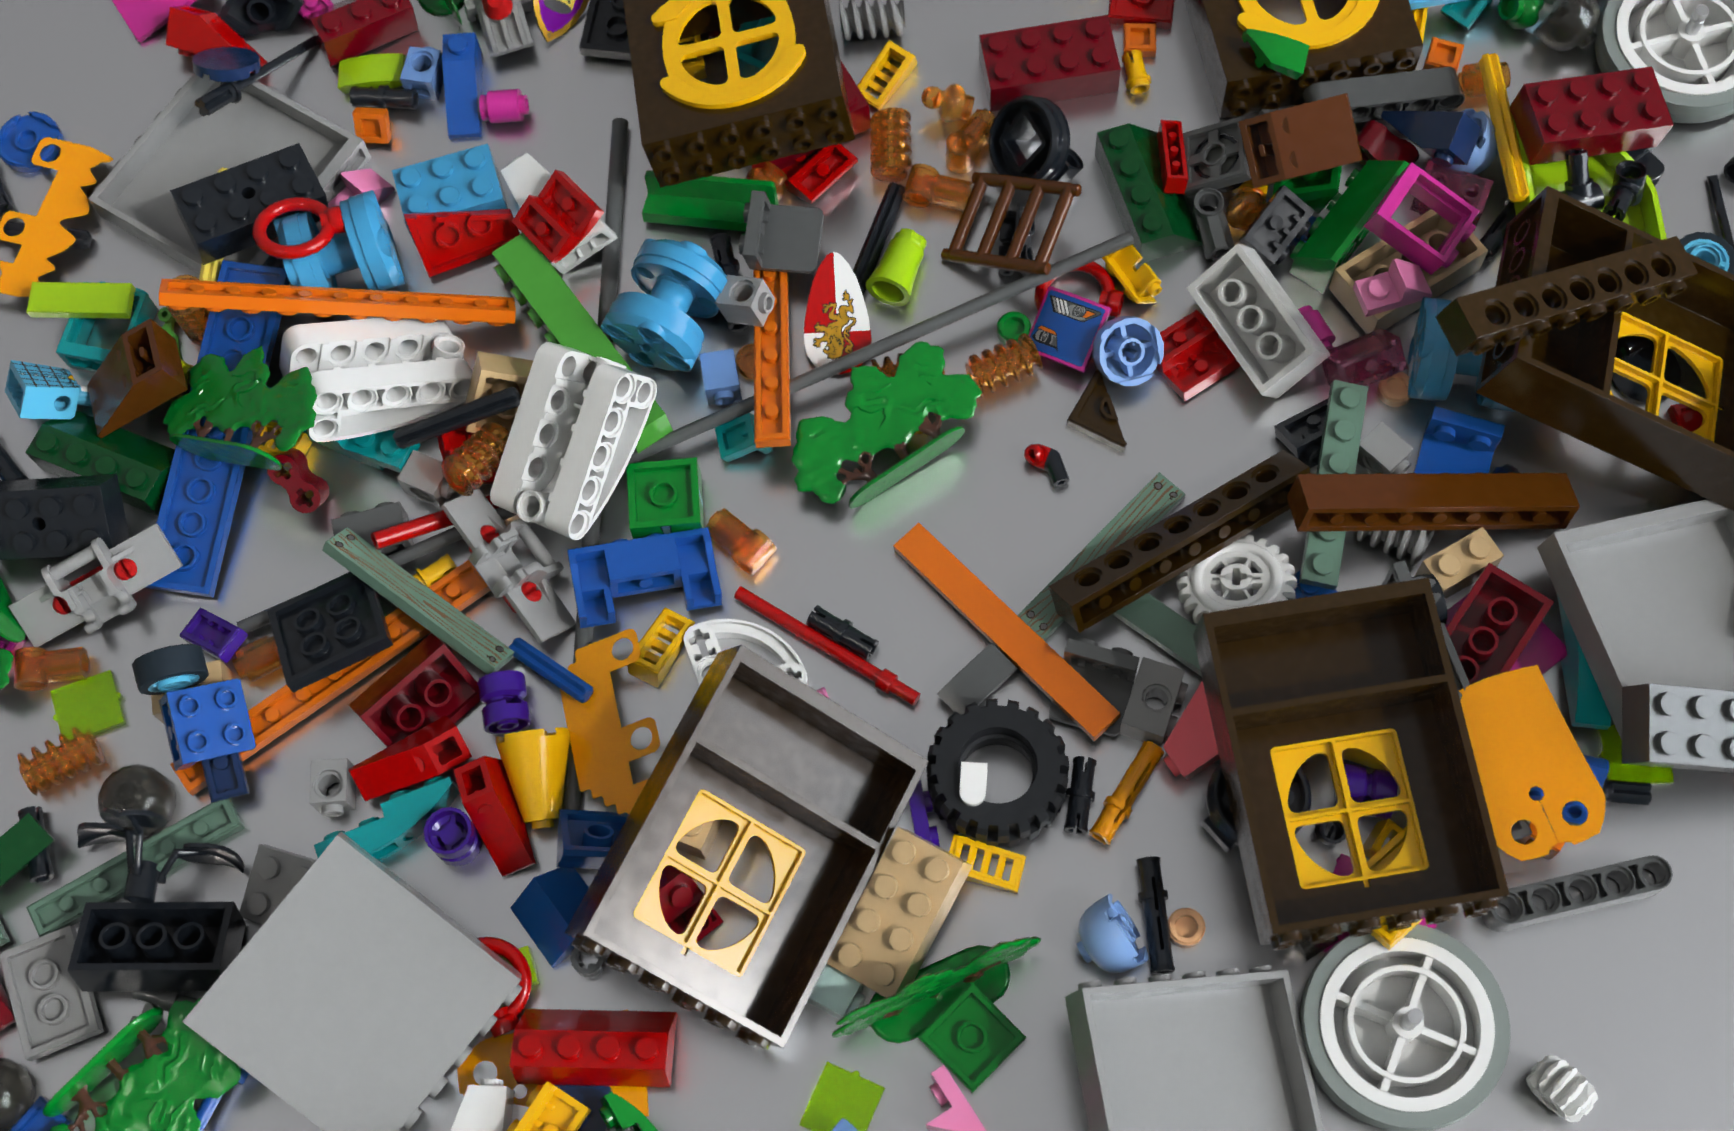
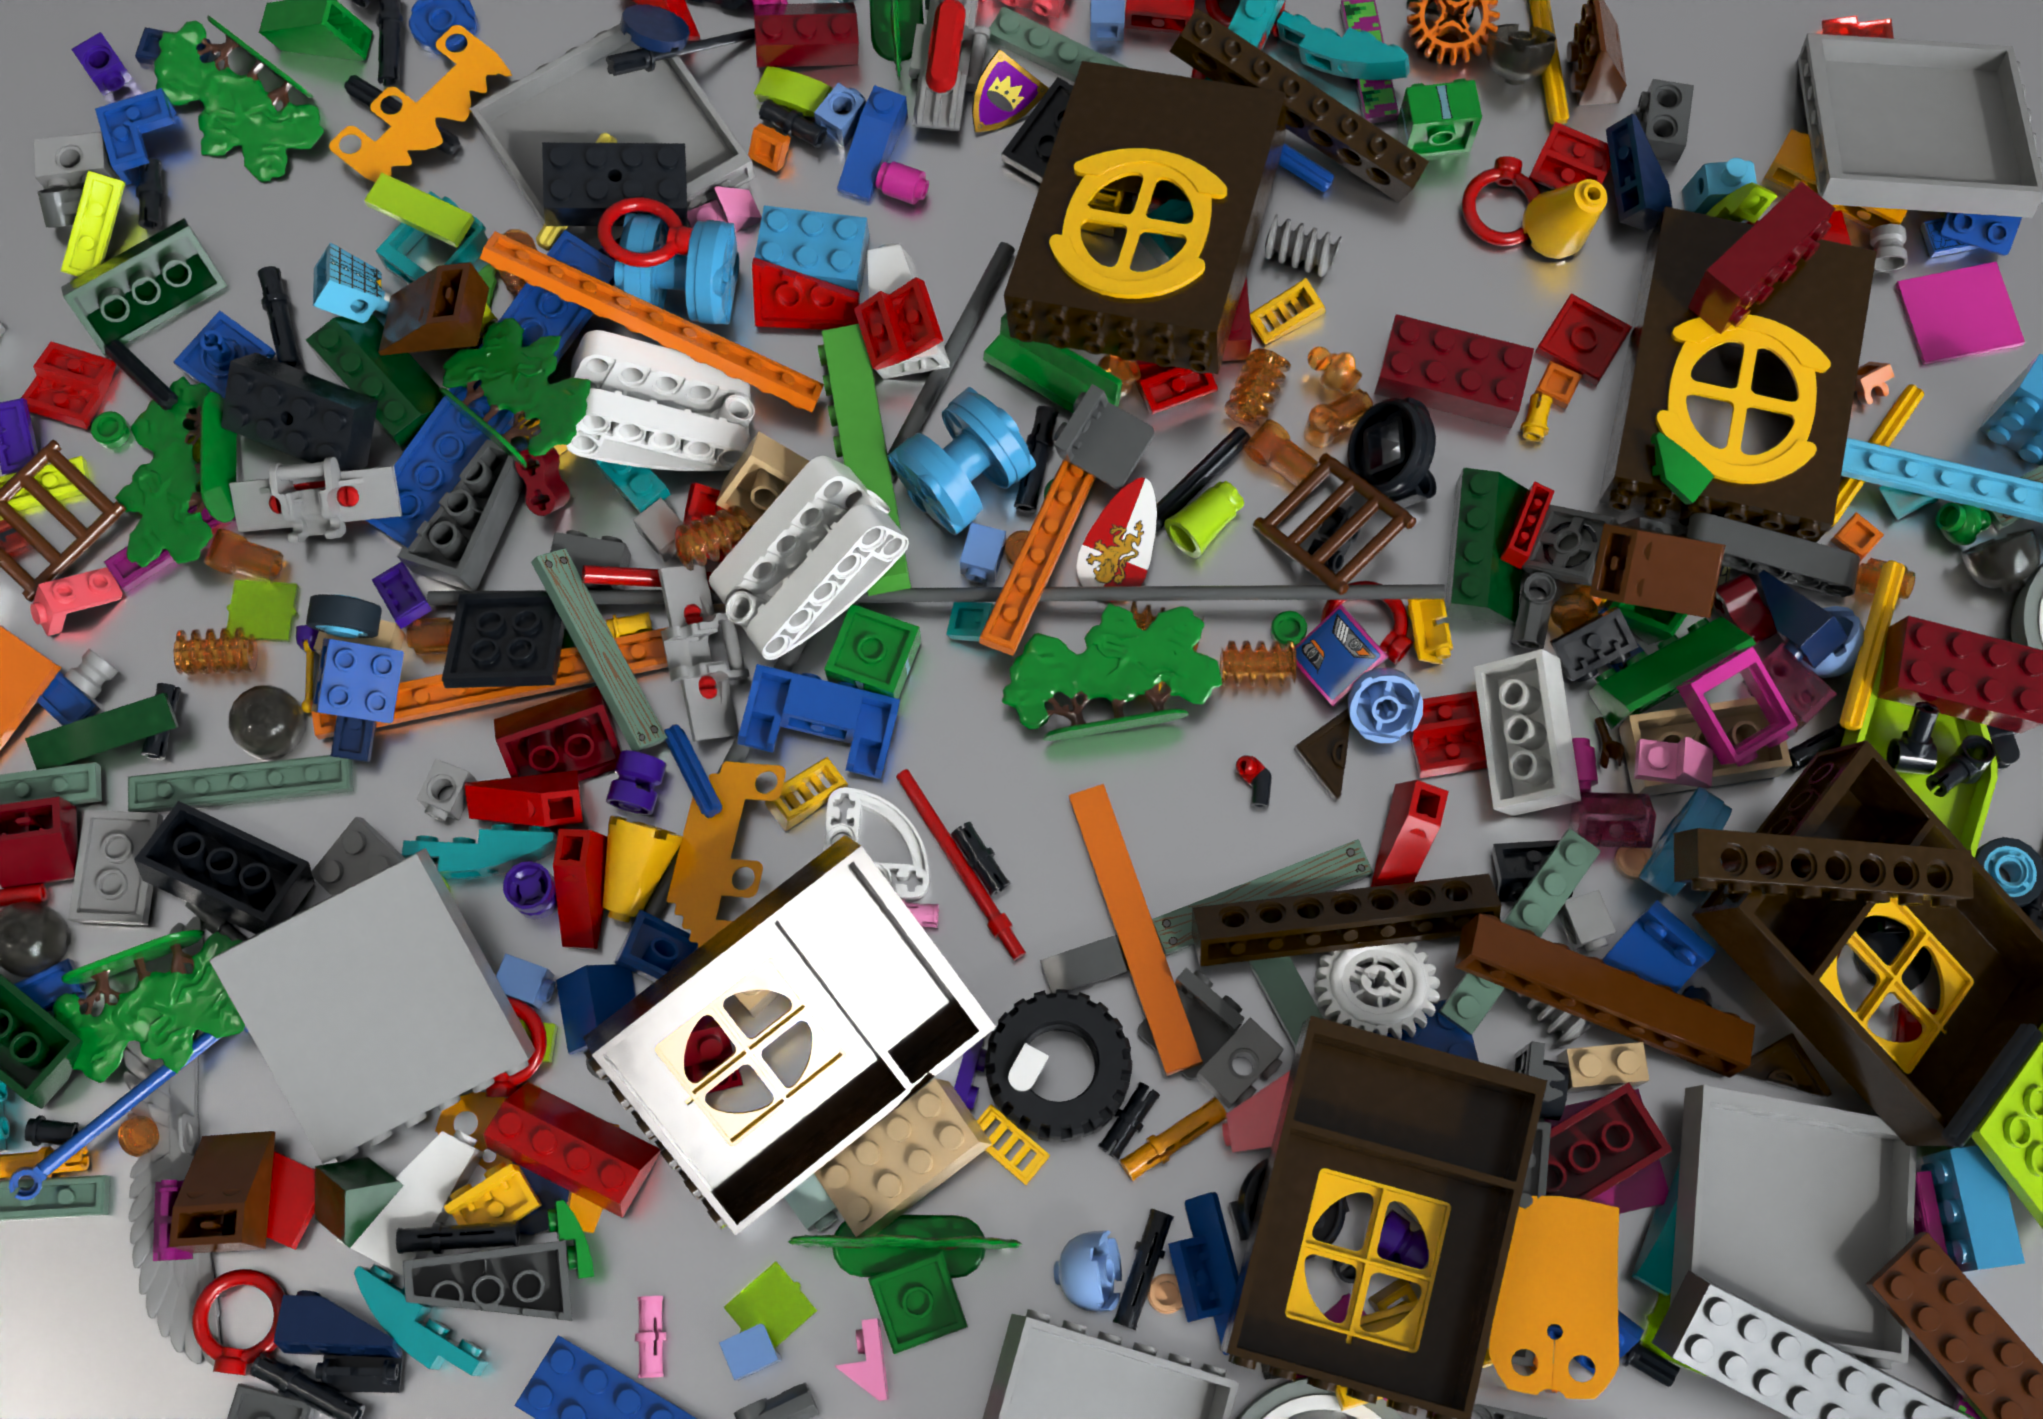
camera: 20 degrees right, 5 degrees up
black plant [77,807,245,904] -> none
black axle [393,387,521,449] -> none
clear orange piece [705,508,777,576] -> none
light grey brick [715,275,775,327] -> none
none -> hinge [296,625,319,713]
none -> dark grey wedge [397,439,525,591]
none -> medium blue brick [496,953,556,1010]
none -> blue bracket [1168,1192,1239,1355]
none -> red slope [1371,780,1449,887]
none -> reddish brown hand [1595,717,1624,769]
none -> dark brown tile [1736,1033,1832,1099]

